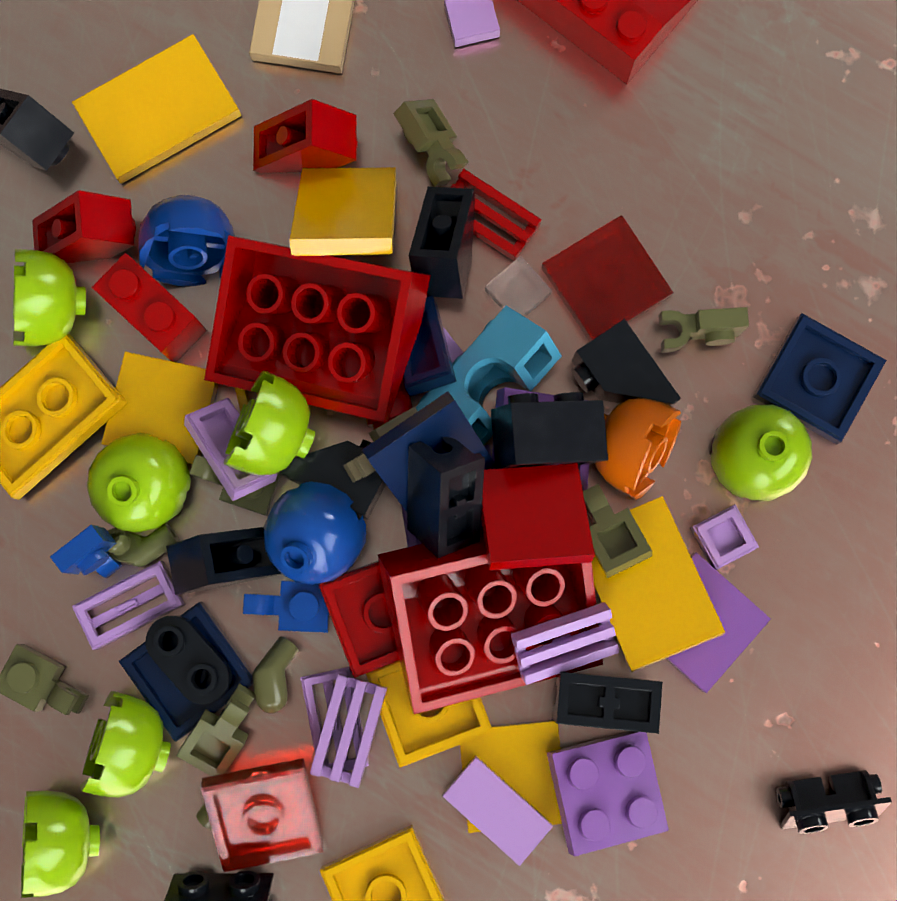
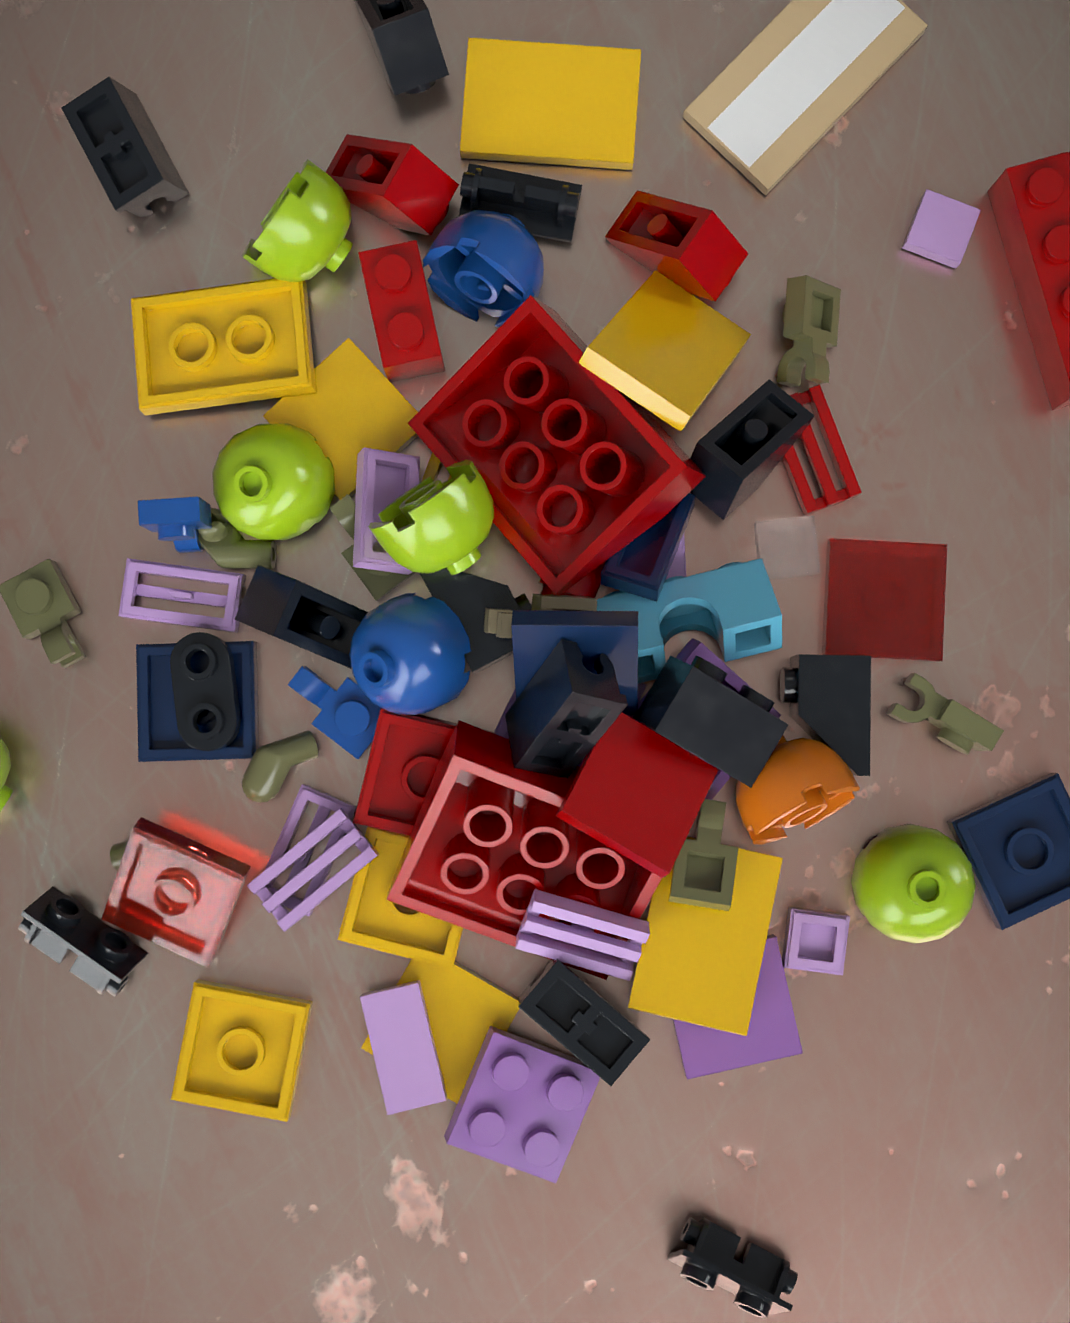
camera: 35 degrees right, 5 degrees up
lime cylinder [80,691,171,798] -> none
olive plate [176,684,255,781] -> none
none -> black hinge [458,163,582,243]

